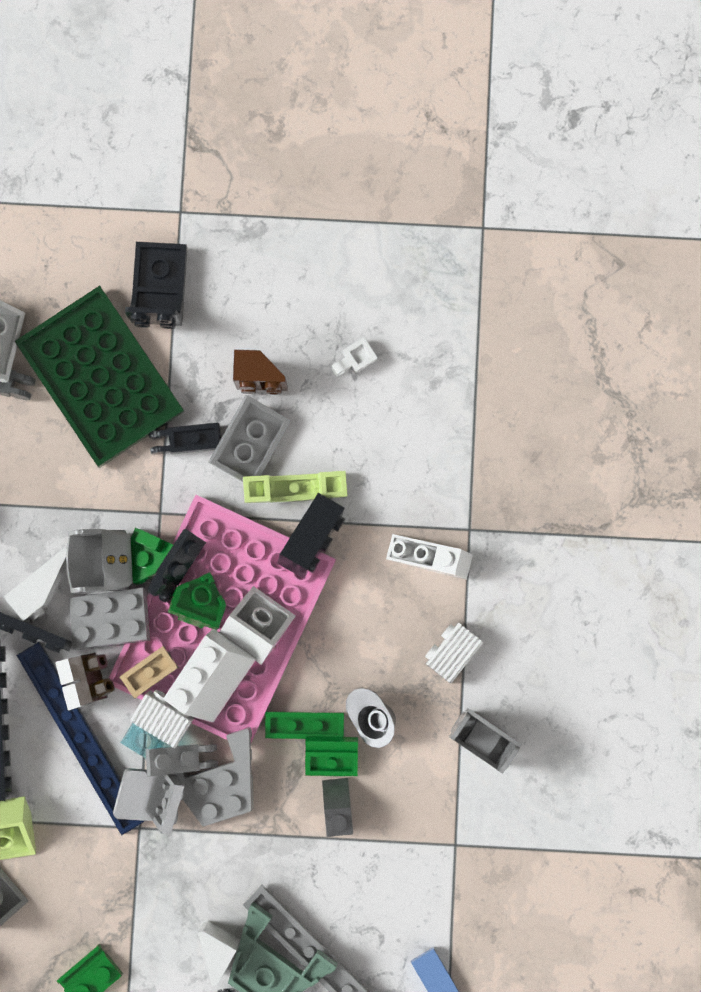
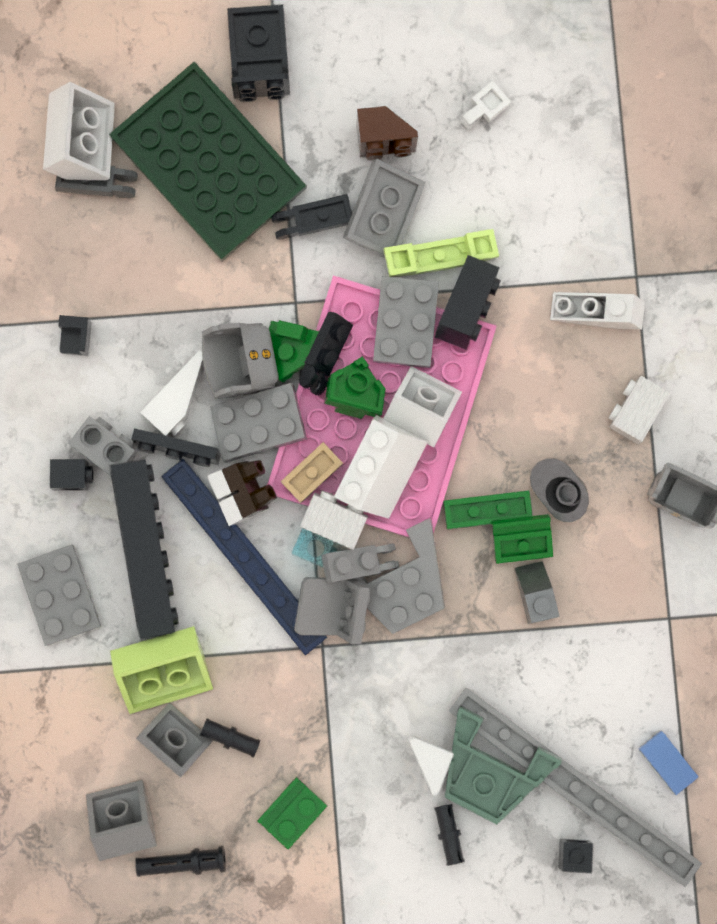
camera: 15 degrees left, 0 degrees up
none -> black pin [200,718,261,758]
none -> light grey plate [373,276,439,368]

